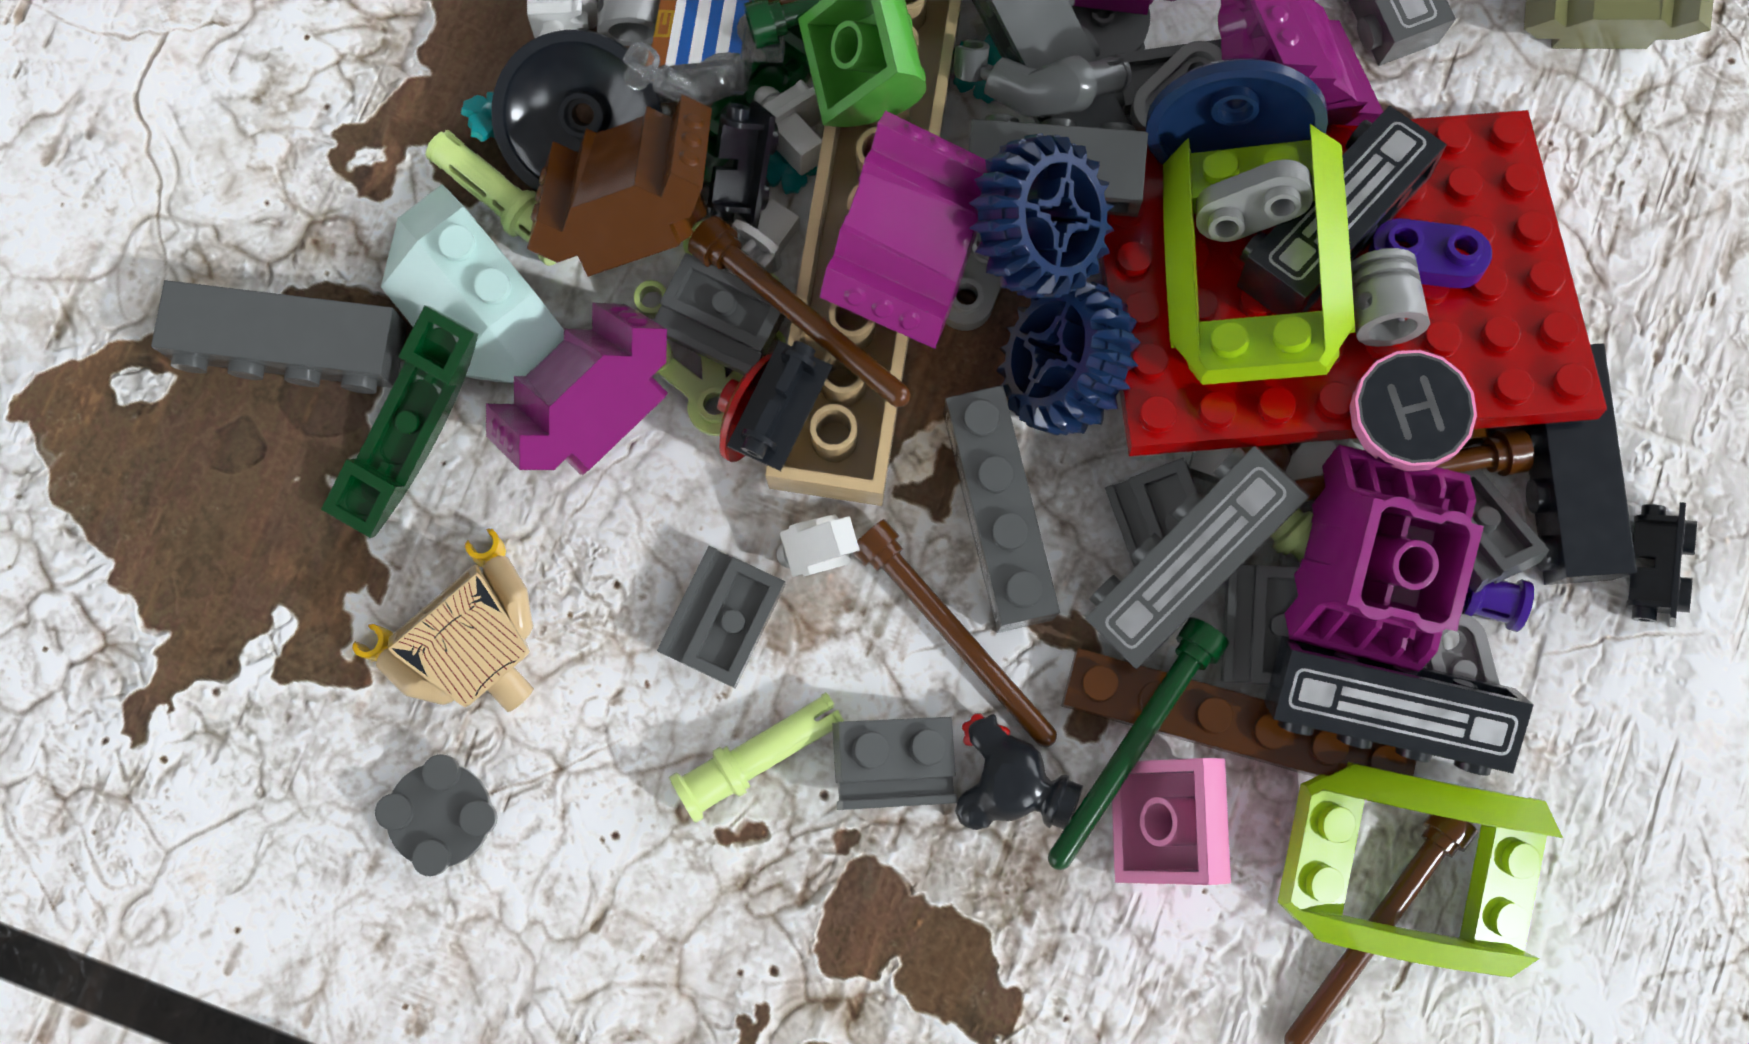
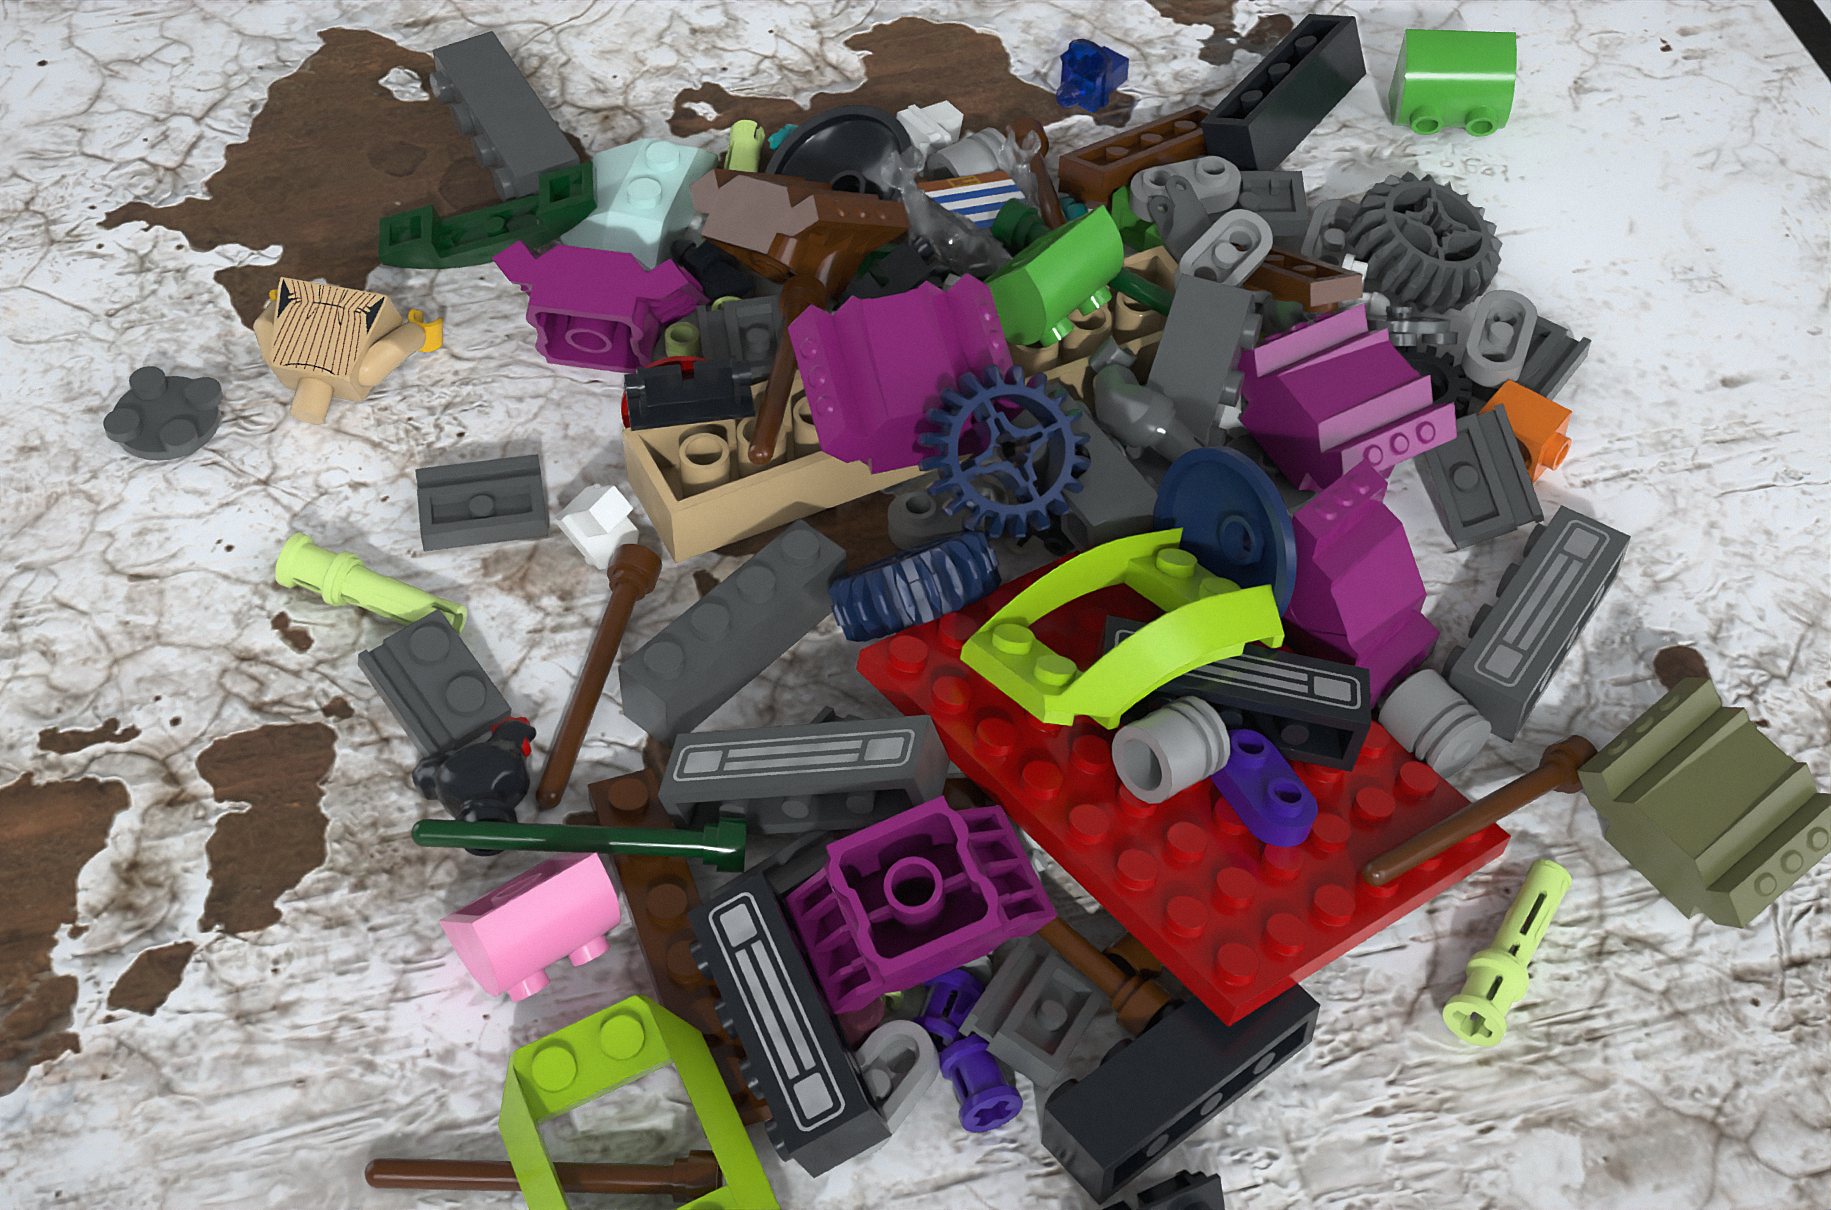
camera: 55 degrees right, 30 degrees down
light grey plate [1196,160,1314,242] -> none
black tile [1349,350,1477,471] -> none
none -> black piece [670,239,756,306]
none -> reddish brown piece [1361,735,1598,887]
none -> light grey piece [1378,669,1492,779]
none -> yellowish green pin [1442,859,1572,1047]

